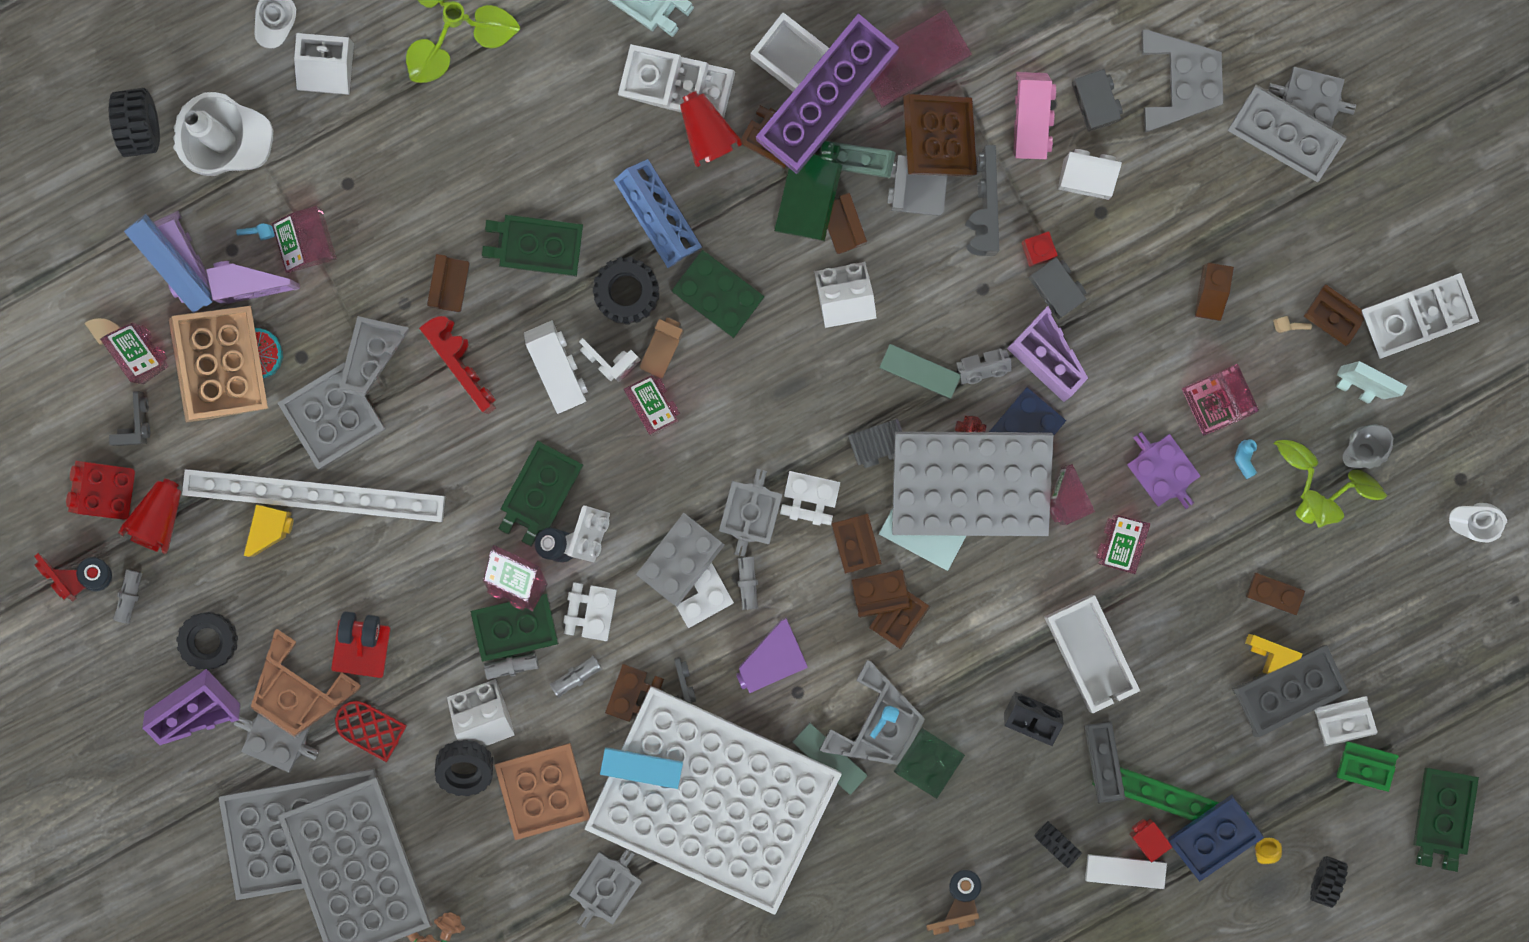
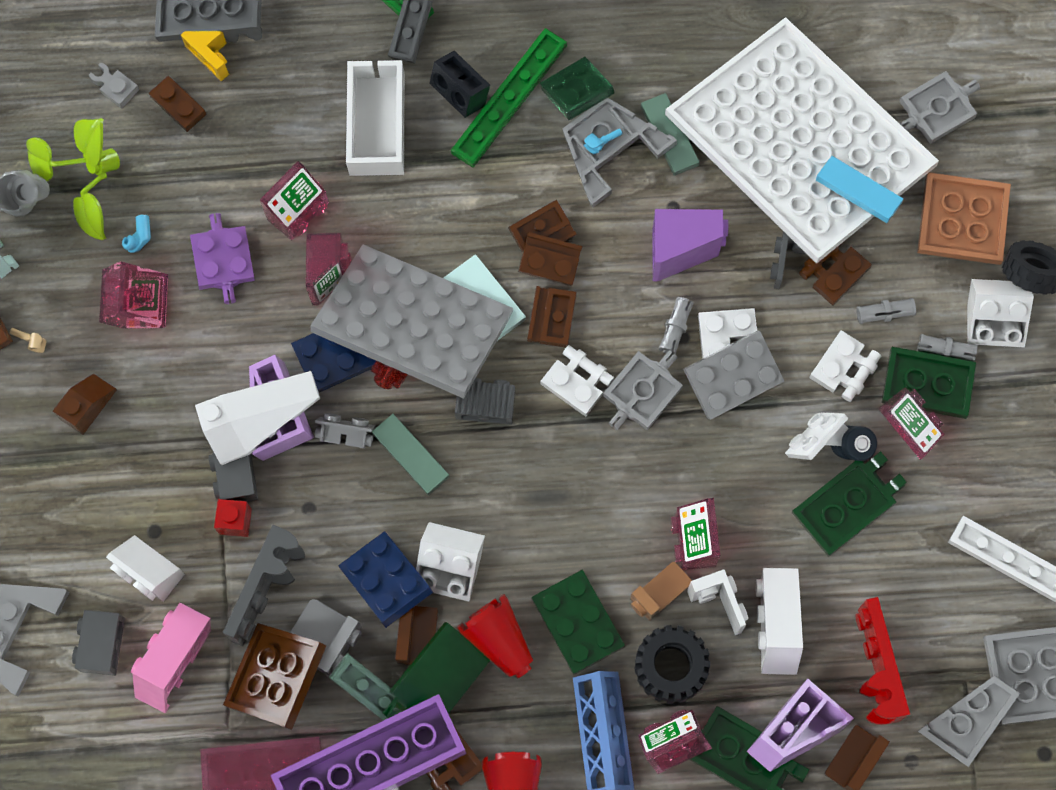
camera: 160 degrees left, 15 degrees down
none -> light grey plate [89,63,140,109]
none -> white wedge [195,371,320,465]
none -> dark blue plate [338,531,433,628]
none -> green tile [451,28,567,168]
none -> red cone [456,594,533,679]
none -> clear pink slope [638,709,712,774]
none -> lavender wedge [747,679,854,772]

